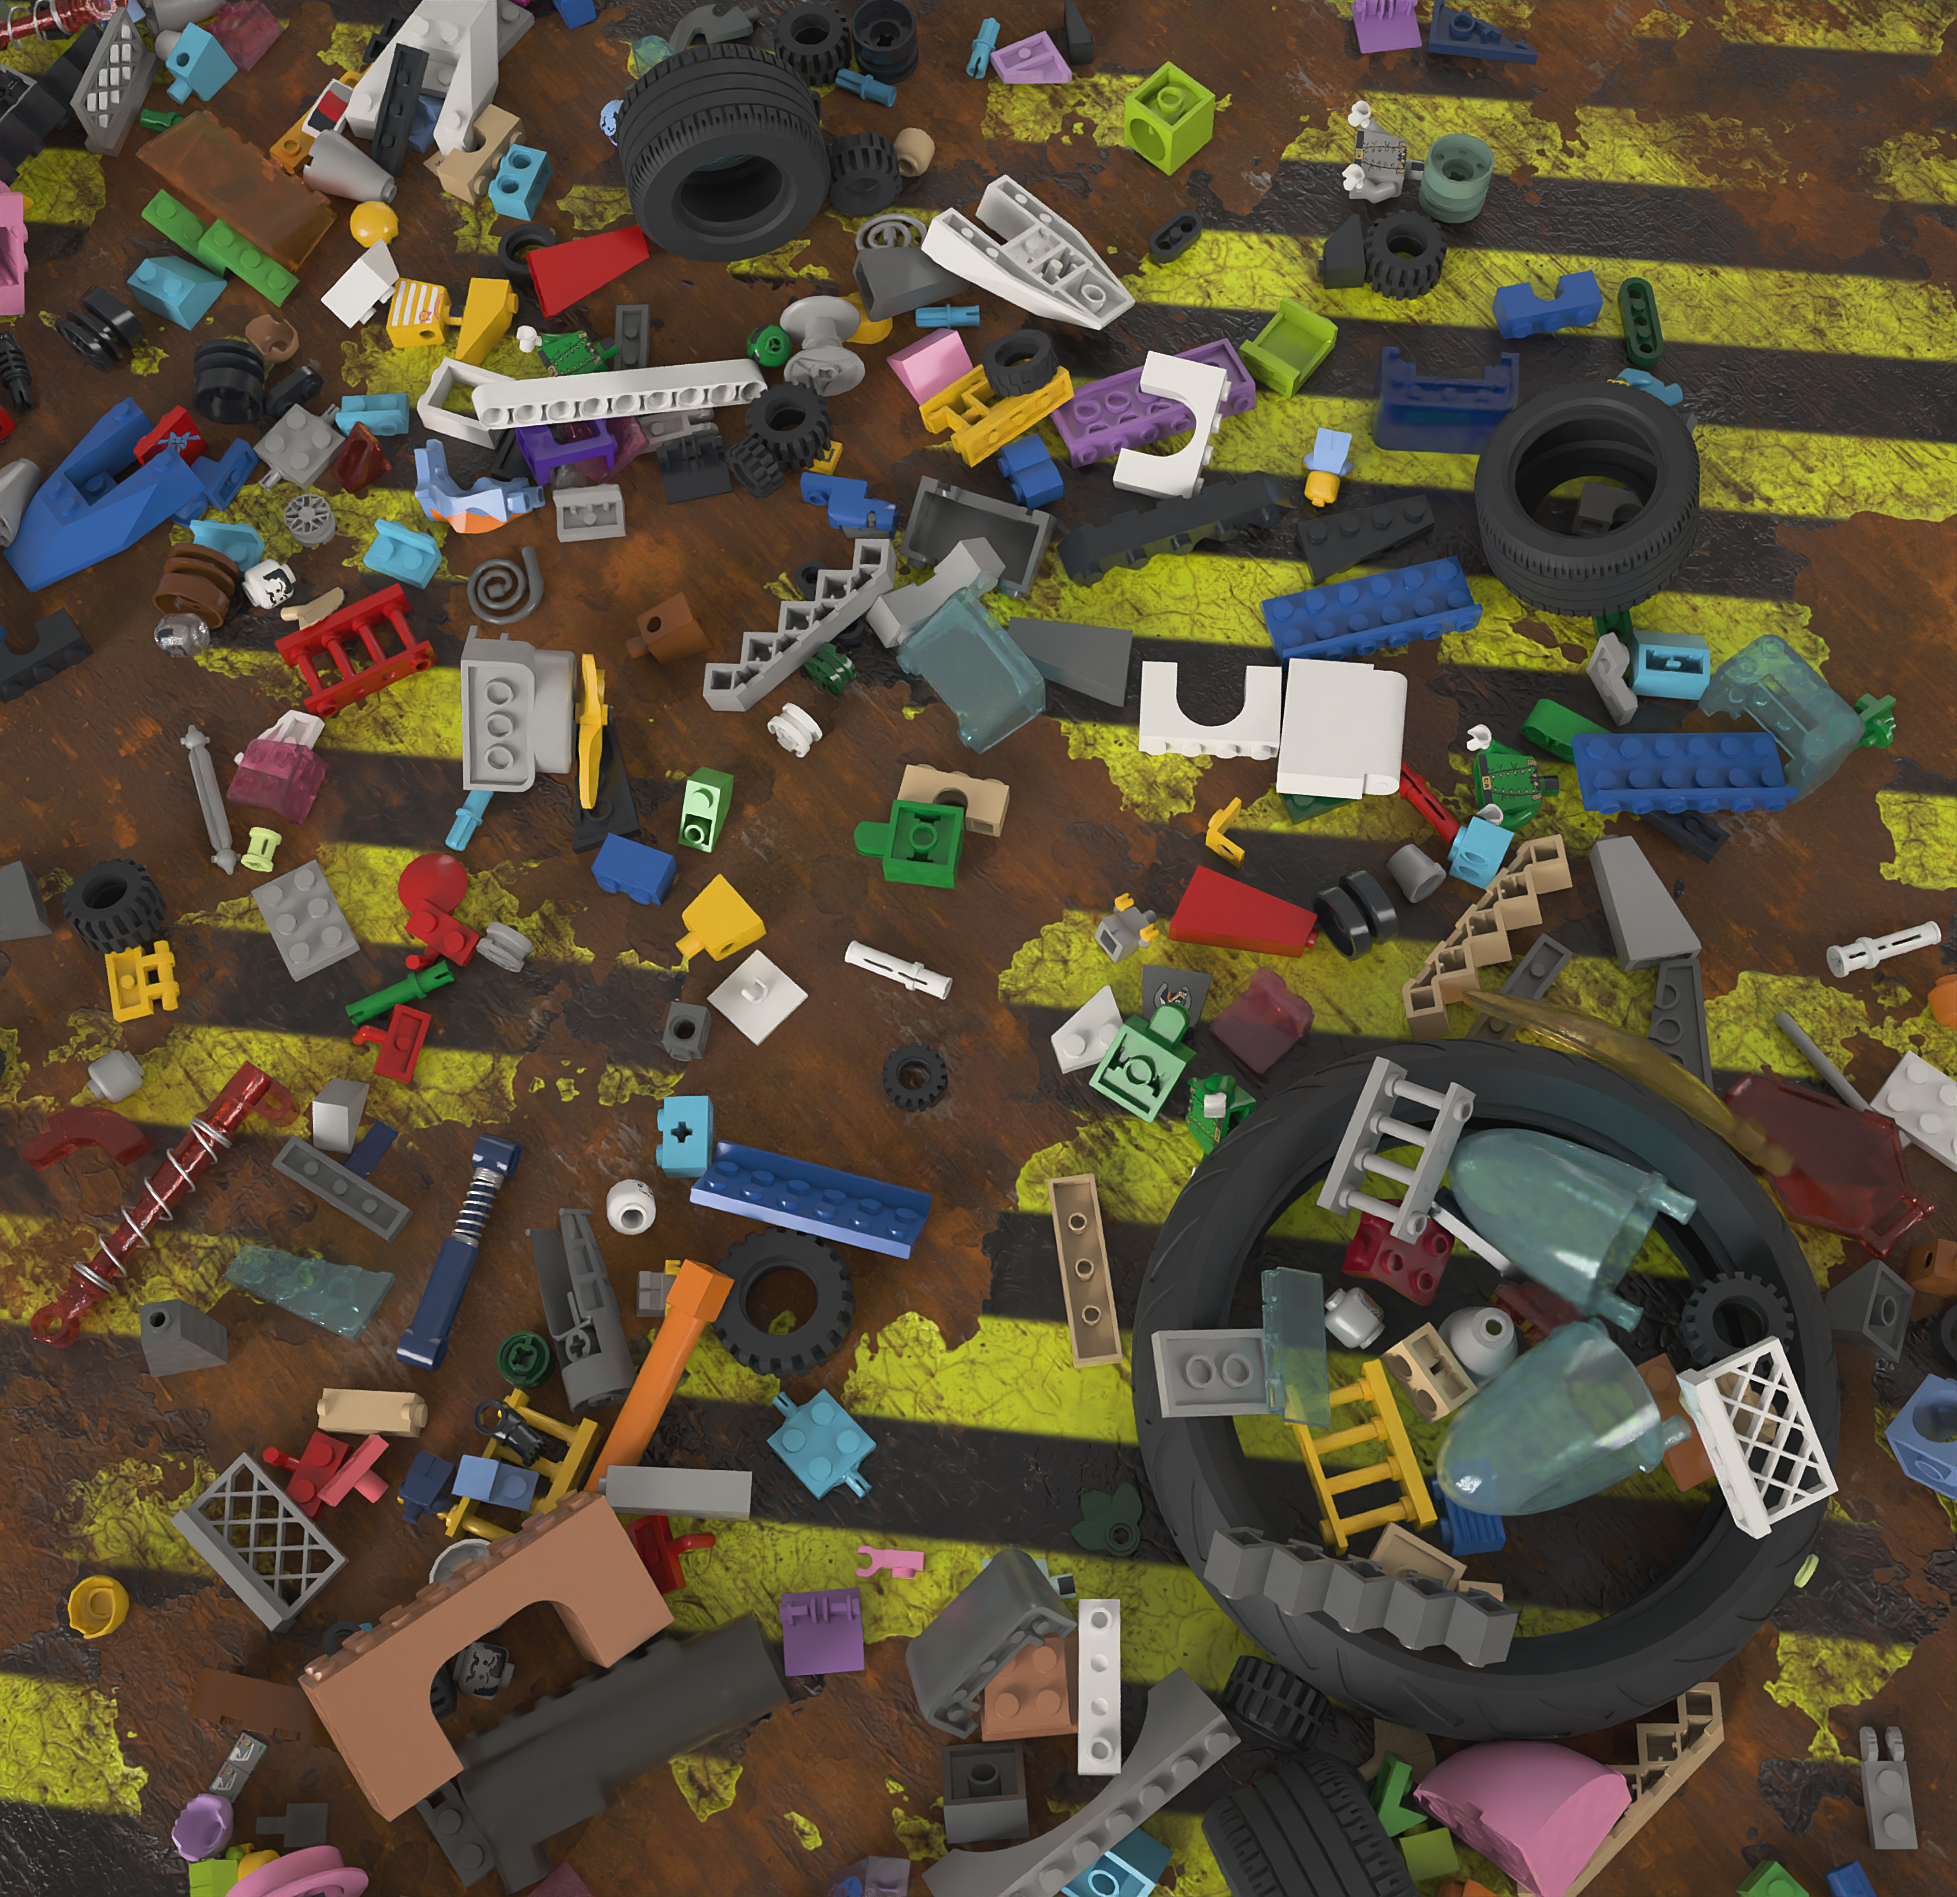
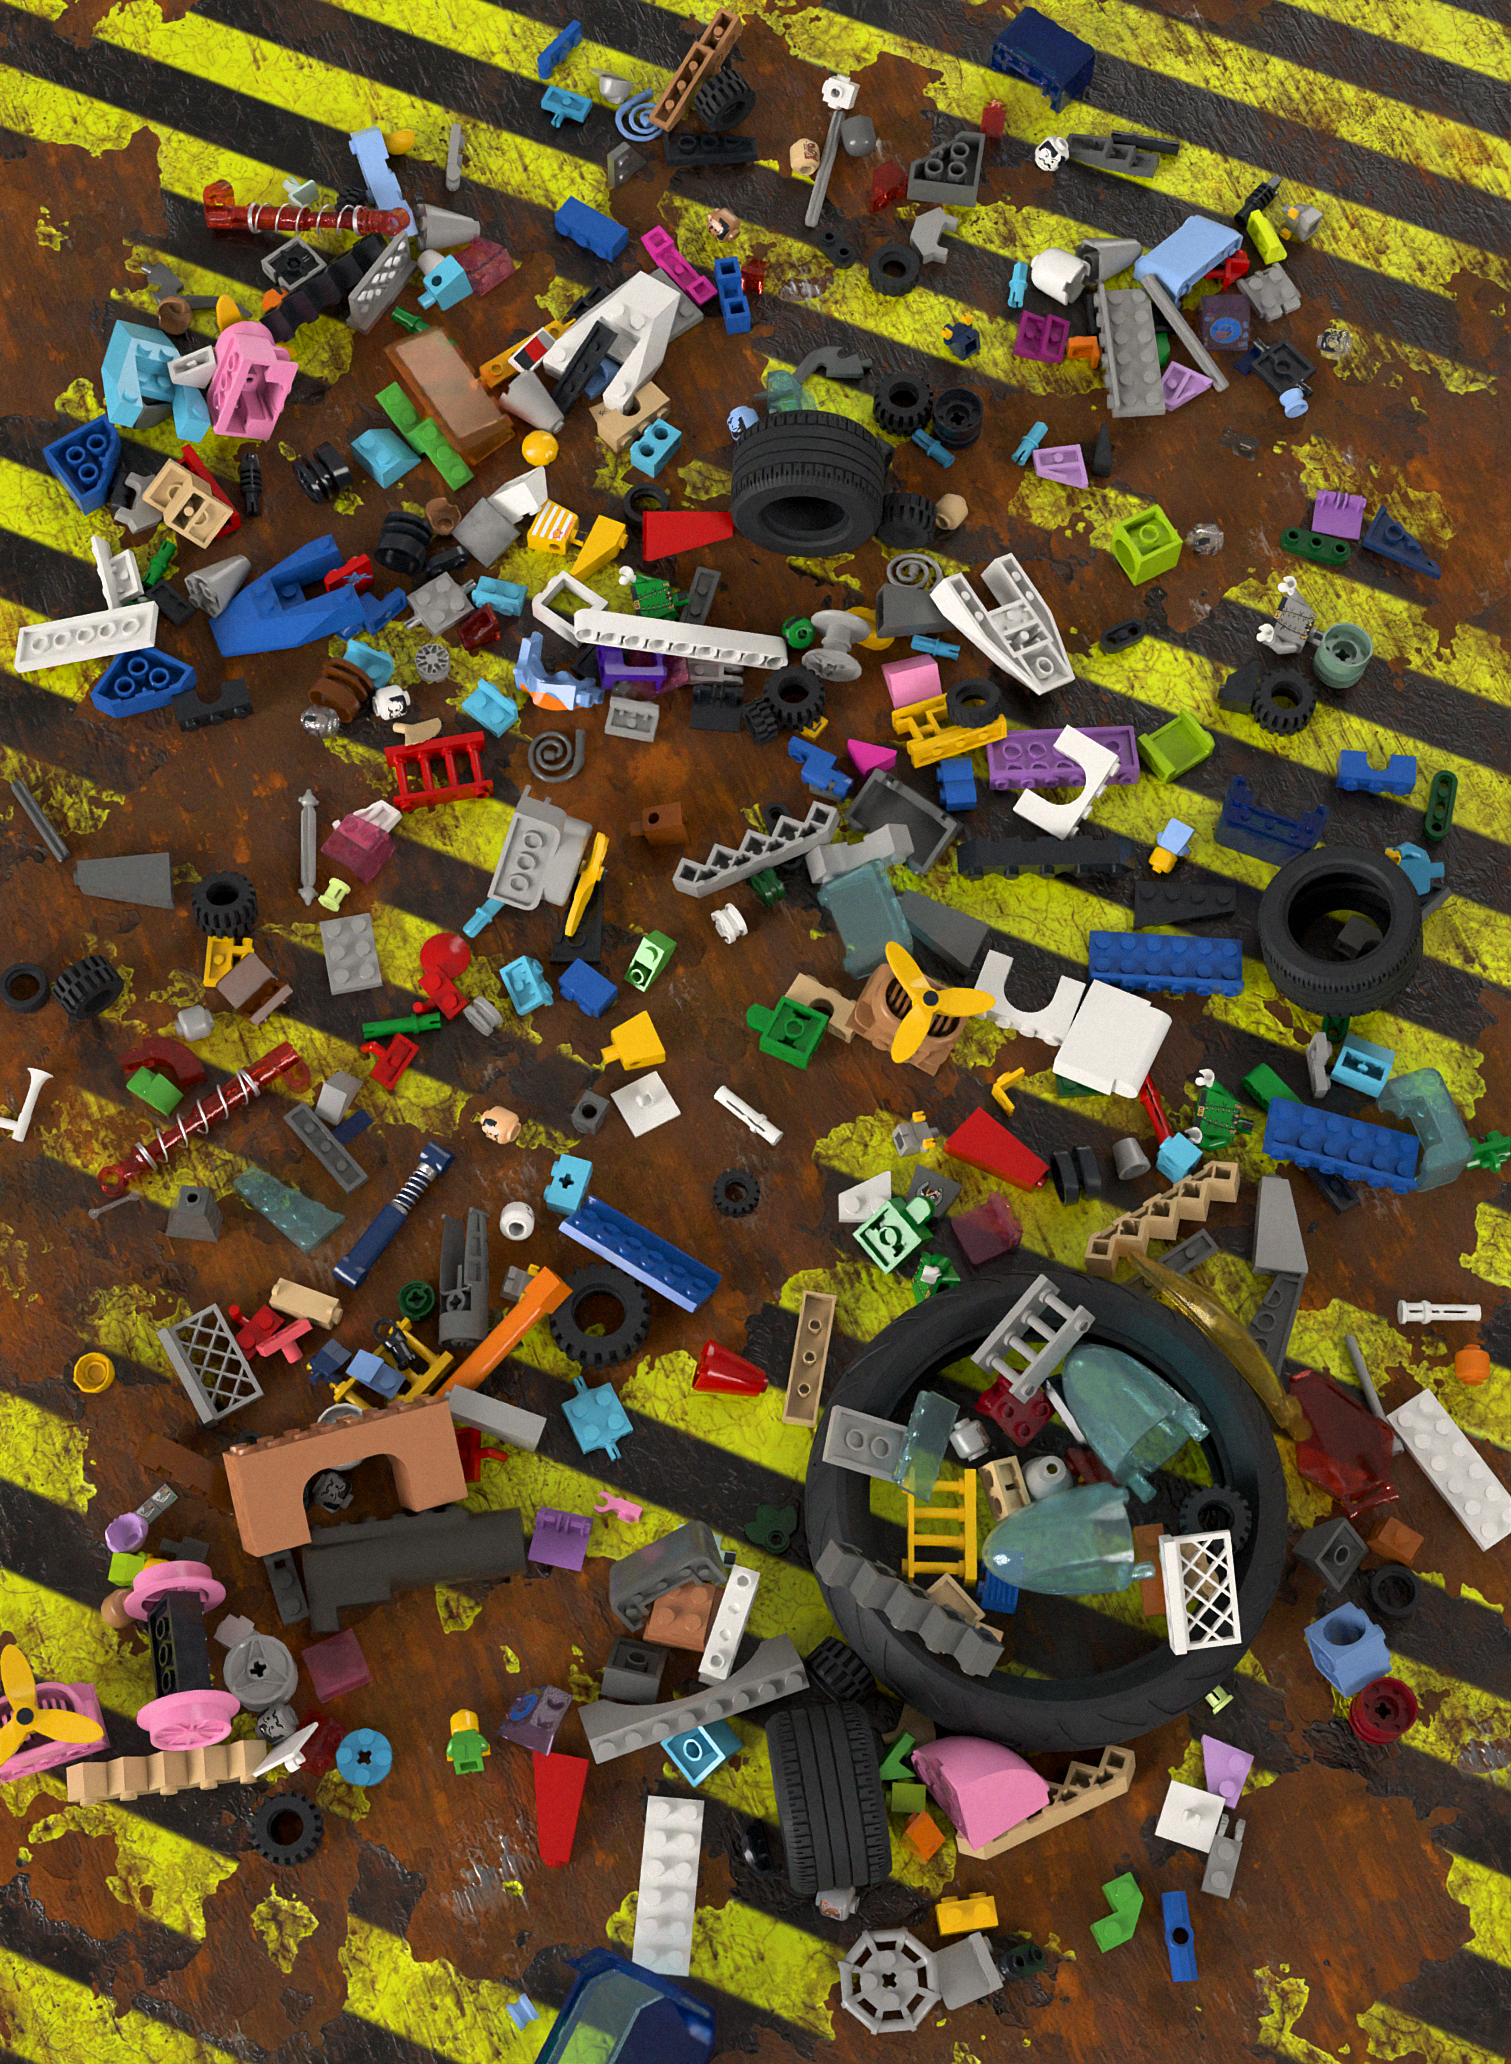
camera: 10 degrees right, 0 degrees up
none -> clear hinge [88,1189,141,1219]
none -> bright green slope [126,1066,185,1117]
none -> bracket [216,952,293,1026]
none -> flat silver slope [451,497,521,569]
none -> light nougat head [480,1106,521,1144]
none -> medium azure bracket [499,955,554,1016]
none -> red cone [692,1339,769,1397]
none -> brick [845,941,996,1076]
none -> dark pink slope [847,739,897,781]
none -> white piece [1155,1780,1226,1853]
none -> clear head [1187,523,1223,555]
none -> lavender wing [1201,1735,1254,1810]
none -> dark green plate [1279,527,1351,566]

